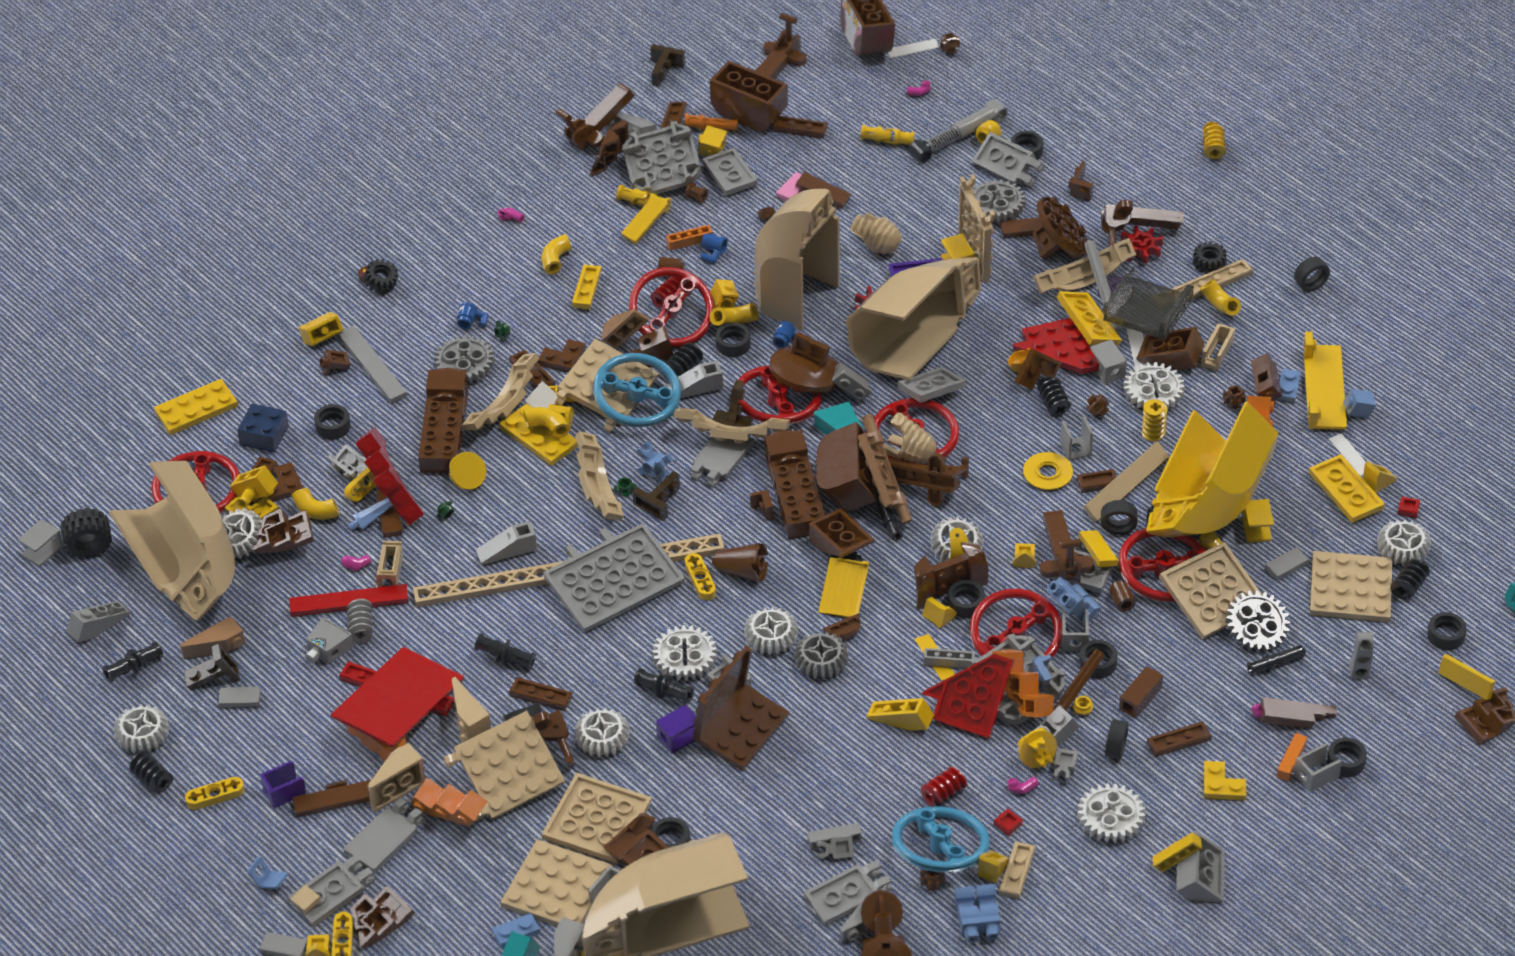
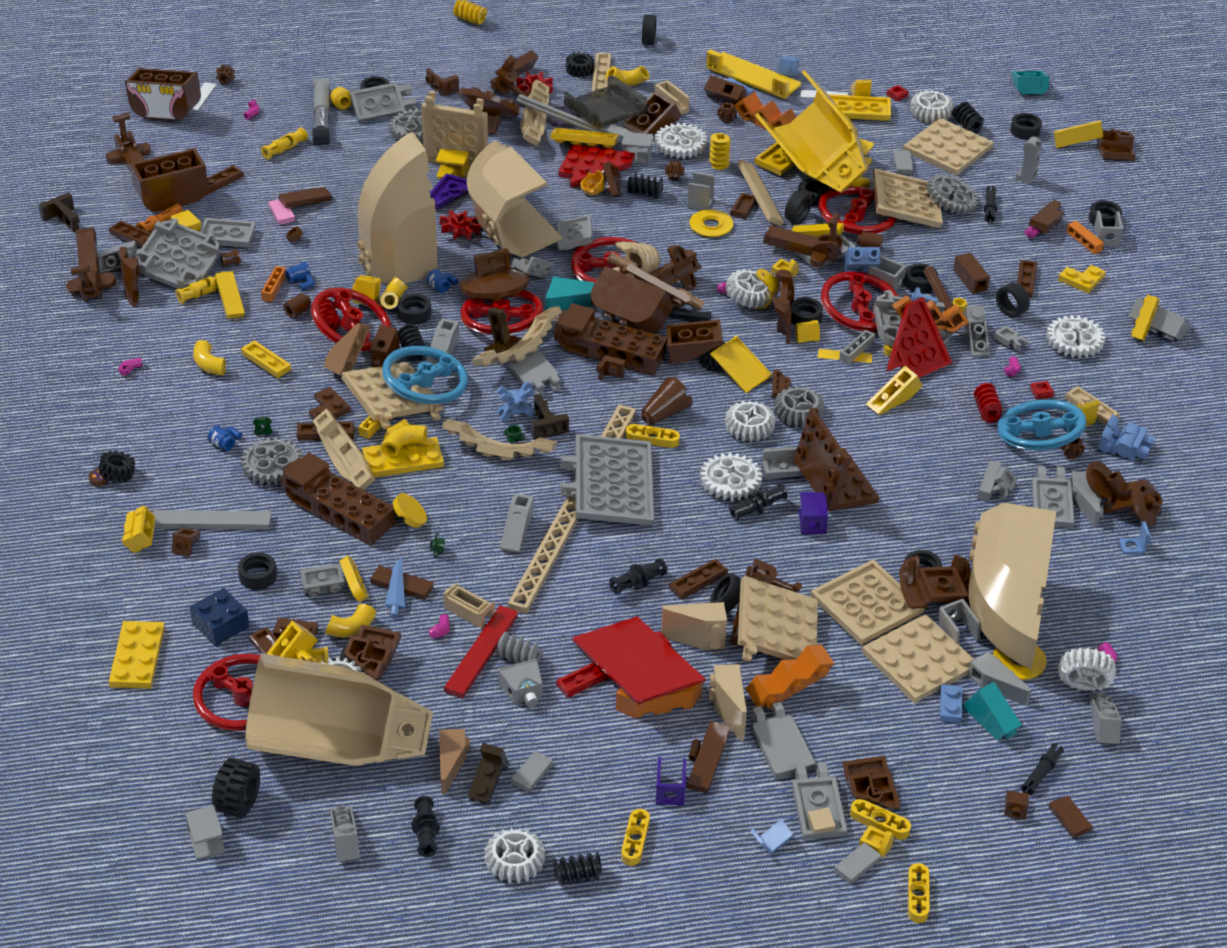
camera: 60 degrees left, 5 degrees down
red arch [355,427,425,526] -> none
white sticker [525,381,558,408] -> none
white gear [575,707,630,758] -> none
yellow plate [1018,728,1057,768] -> none

